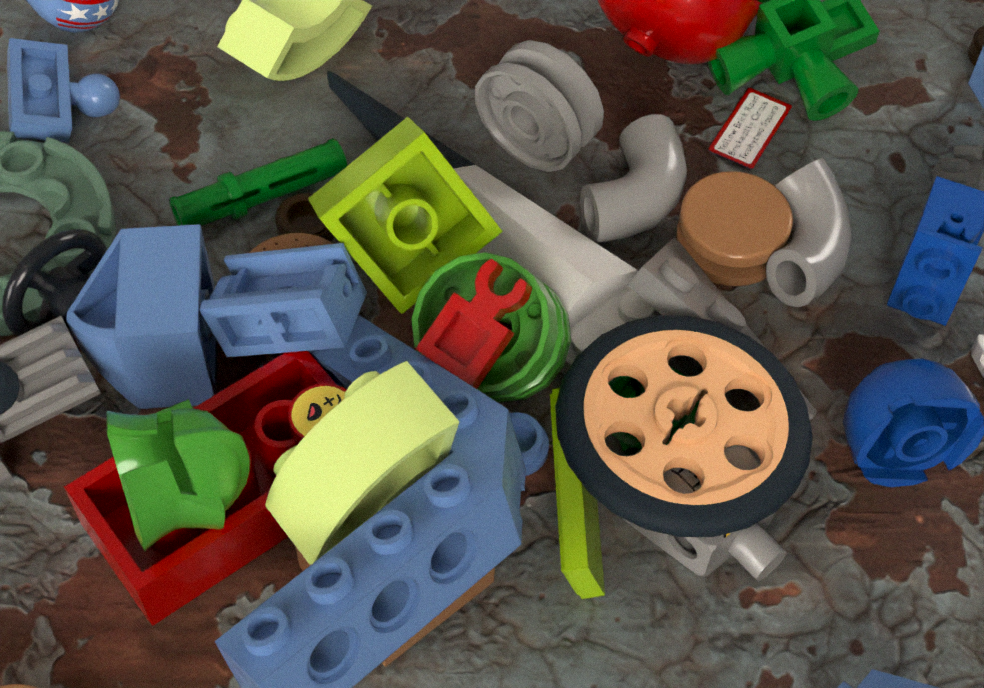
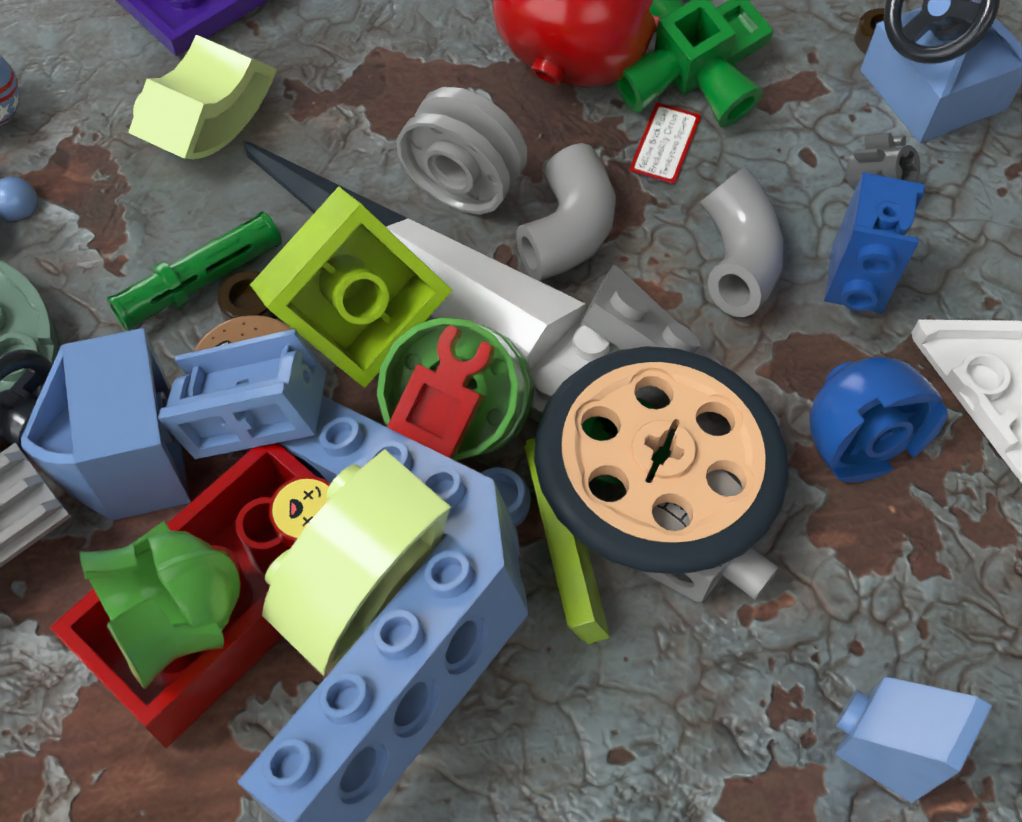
camera: 10 degrees left, 5 degrees up
medium nougat head [676,171,793,287] -> none

